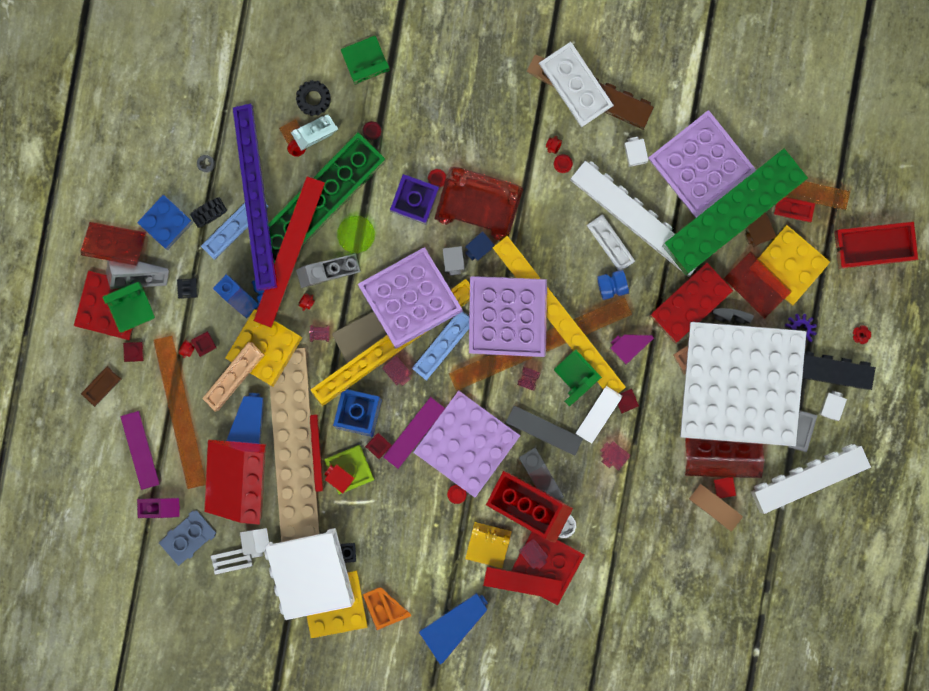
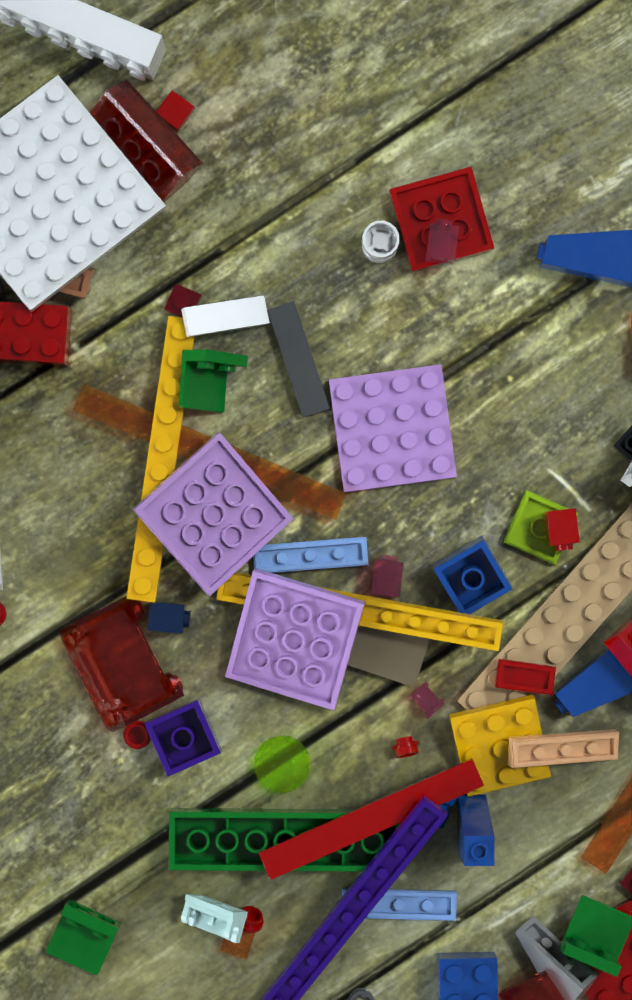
camera: 135 degrees left, 0 degrees up
black tile [177,278,198,299] -> none
red plate [178,340,195,358] -> none
black tyre [190,197,227,228] -> none
dark red plate [191,331,217,357] -> none
black tyre [296,80,331,116] -> none
light grey slope [296,254,361,288] -> none
red tile [310,414,324,492] -> none
dark red plate [362,121,381,141] -> none
dark red plate [365,433,392,459] -> none
magenta tile [383,397,445,469] -> none
light grey brick [443,246,464,276] -> none
red plate [447,485,466,504] -> none
yellow hinge [465,522,512,569] -> none
red tile [483,567,563,600] -> none
red brick [486,471,573,543] -> none
clear pink wheel [517,367,541,391] -> none
dark grey slope [519,448,564,500] -> none
white tile [587,214,635,271] -> none
blue wheel [597,270,629,300] -> none
clear pink brick [600,441,631,471] -> none
magenta slope [609,335,654,365] -> none
medium nougat brick [689,484,743,532] -> none
light grey tile [788,410,817,452] -> none
none -> red tile [494,659,556,695]

